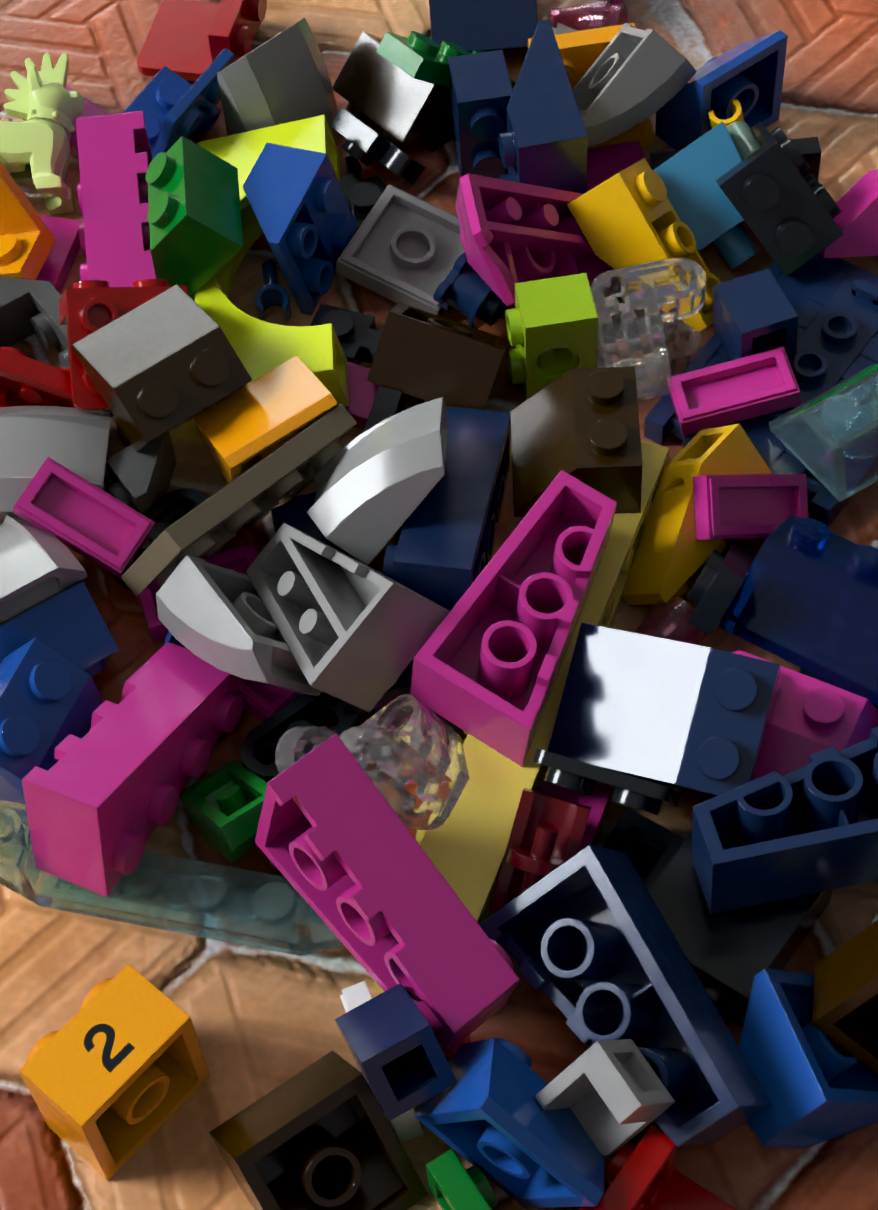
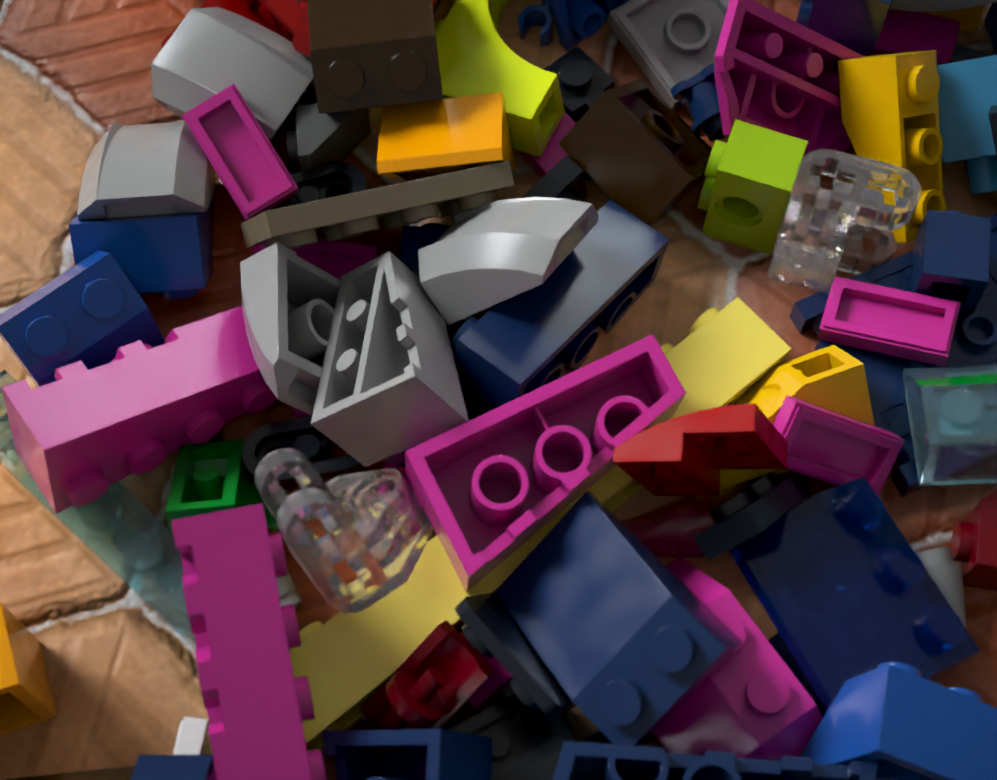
camera: 25 degrees right, 10 degrees up
dark brown slope [510,366,643,517] -> none
none -> red slope [613,403,788,496]

